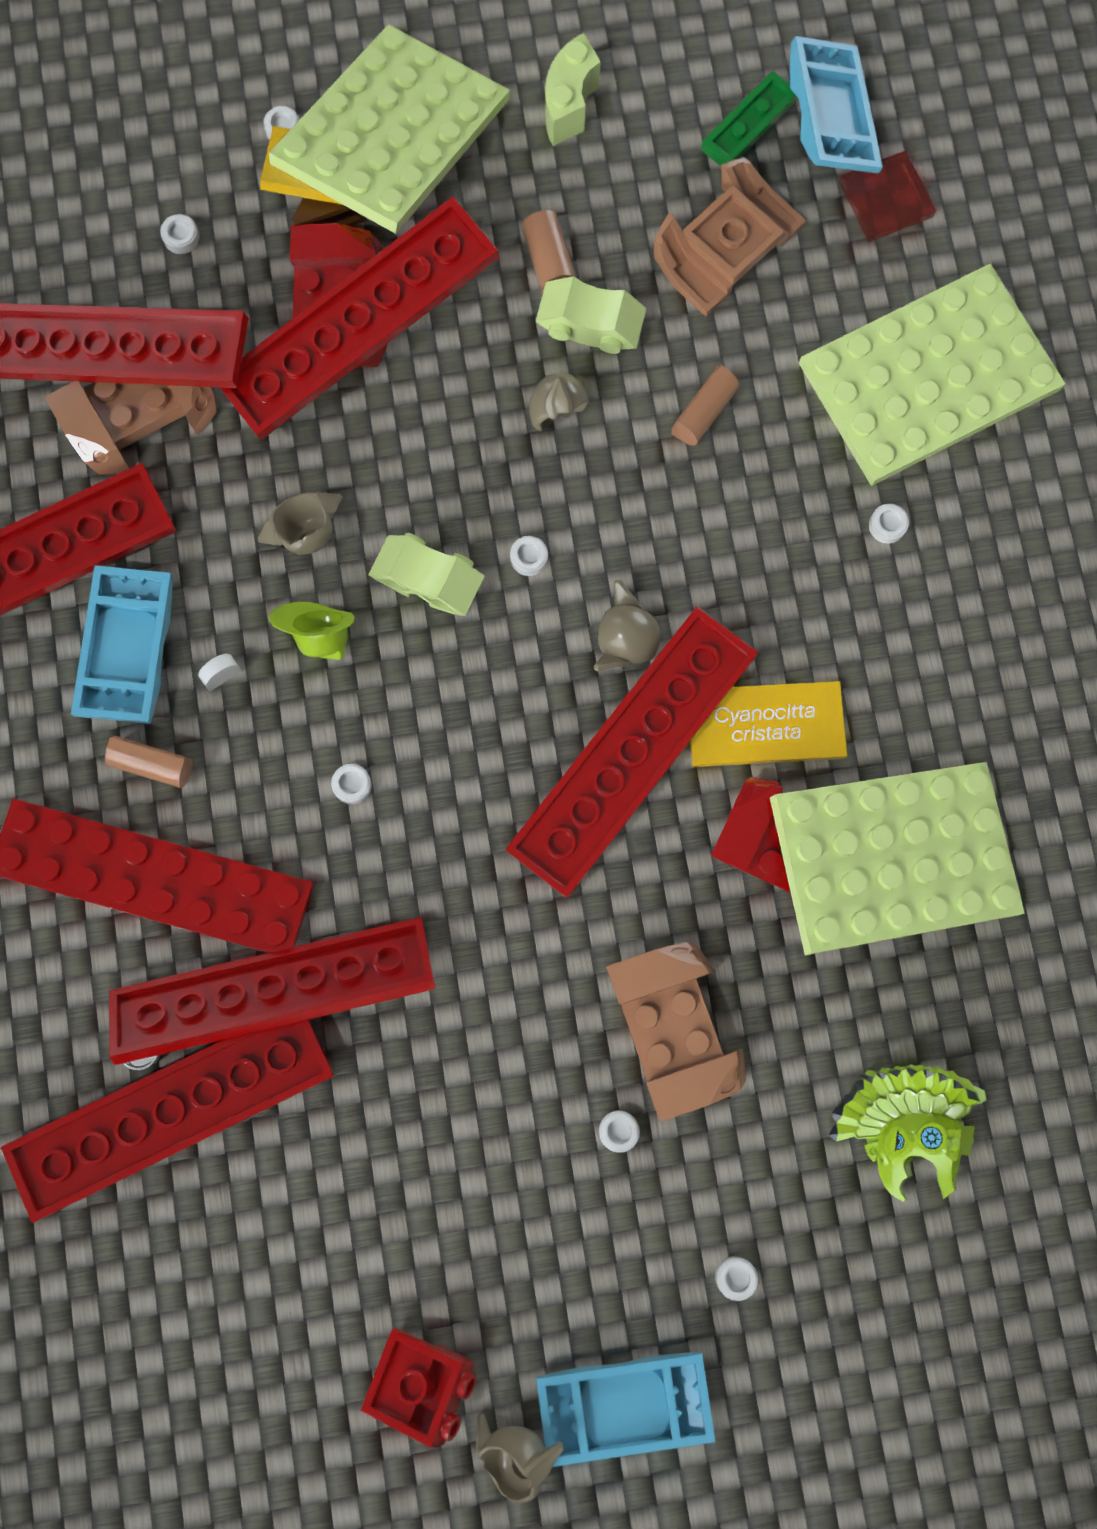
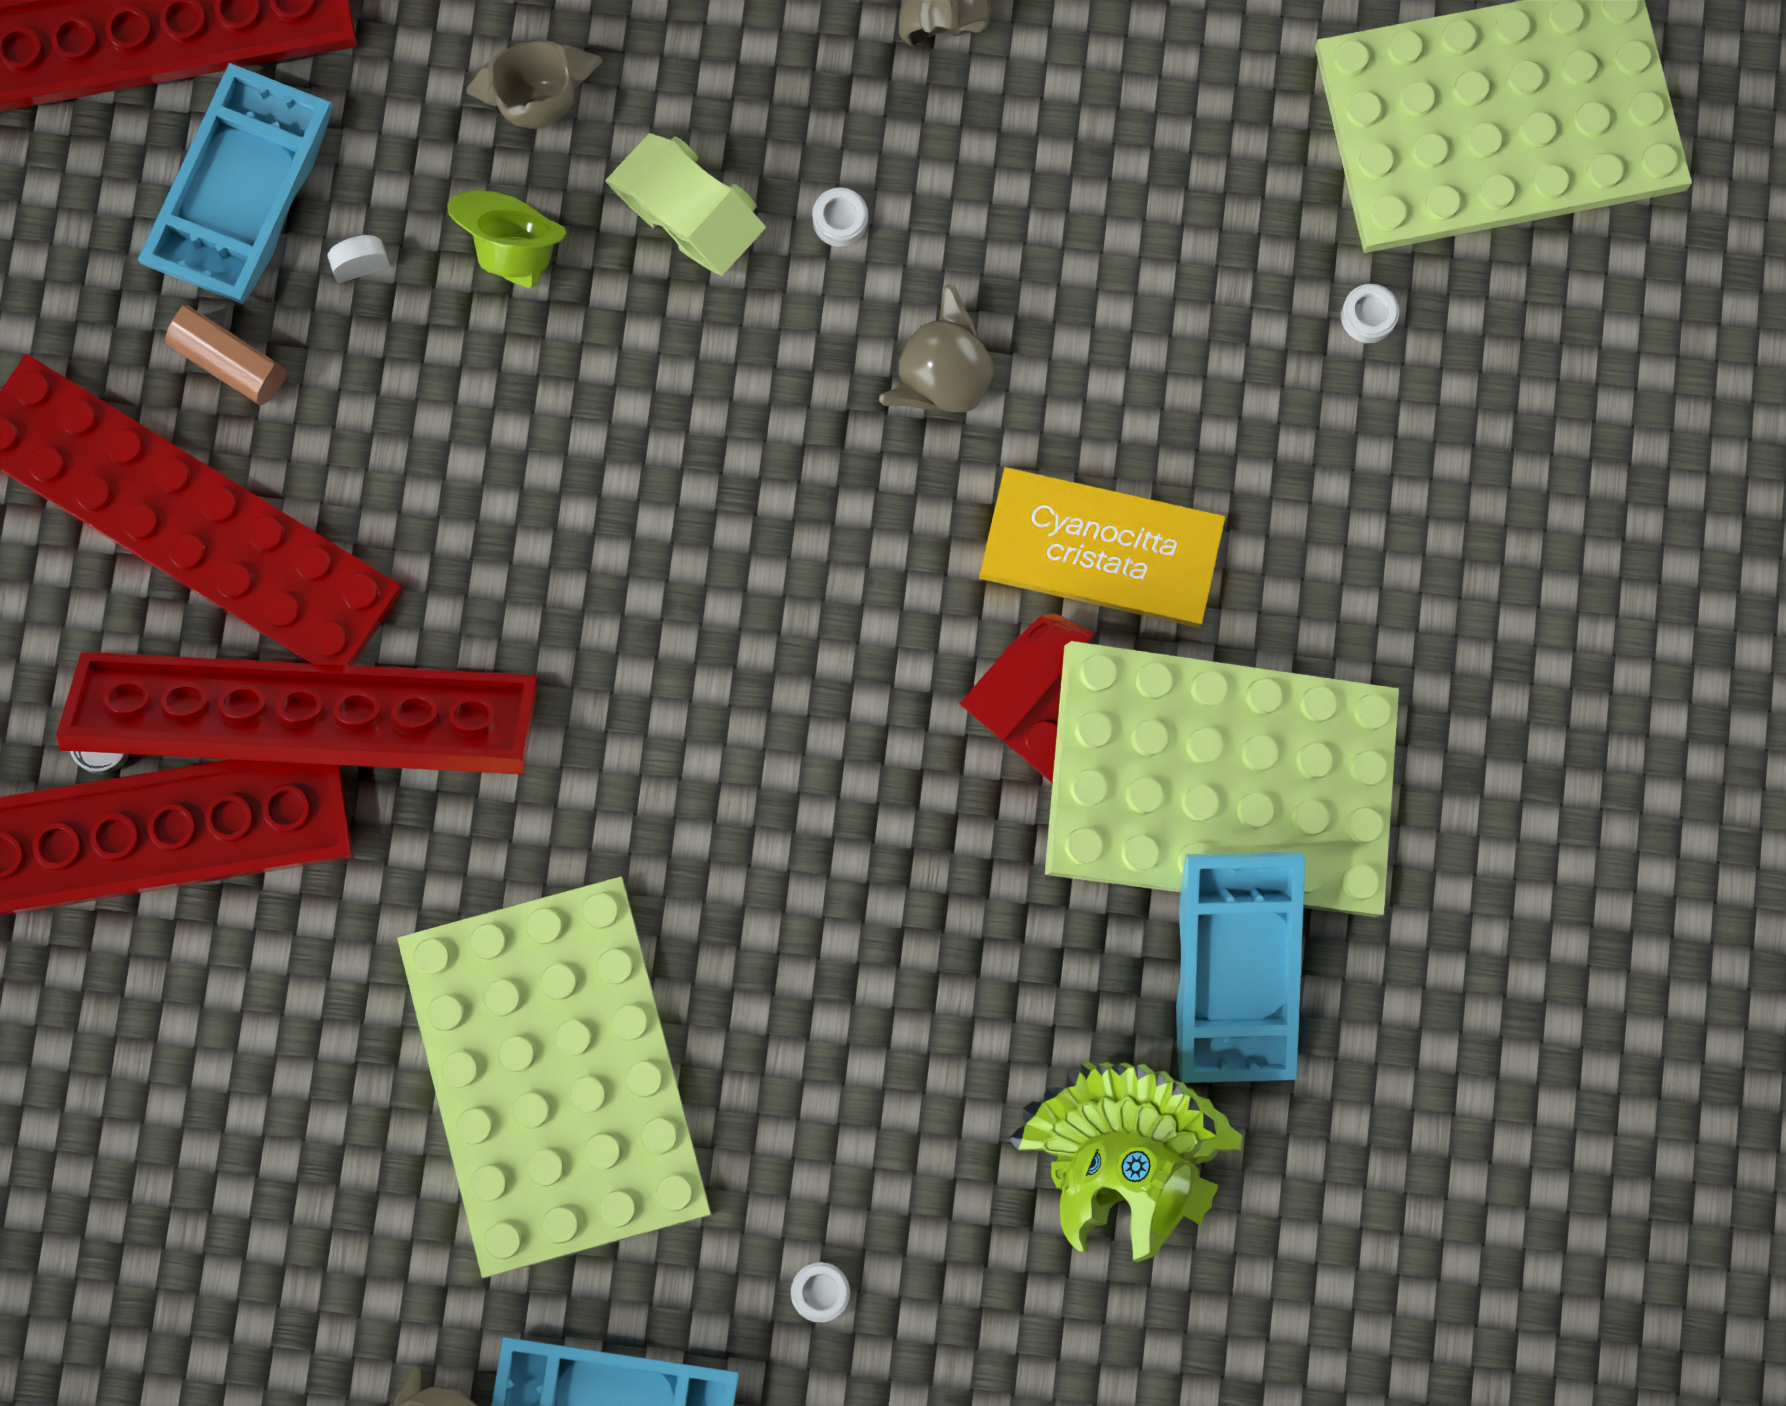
camera: 20 degrees right, 0 degrees up
white tile [331,764,372,804] -> none
red plate [360,1328,477,1448] -> none
red plate [505,606,759,899] -> none
white tile [599,1111,640,1152] -> none
nougat piece [606,942,746,1122] -> none
nougat brick [671,365,740,446] -> none
none -> yellowish green plate [397,876,712,1278]
none -> medium azure slope [1176,852,1305,1083]

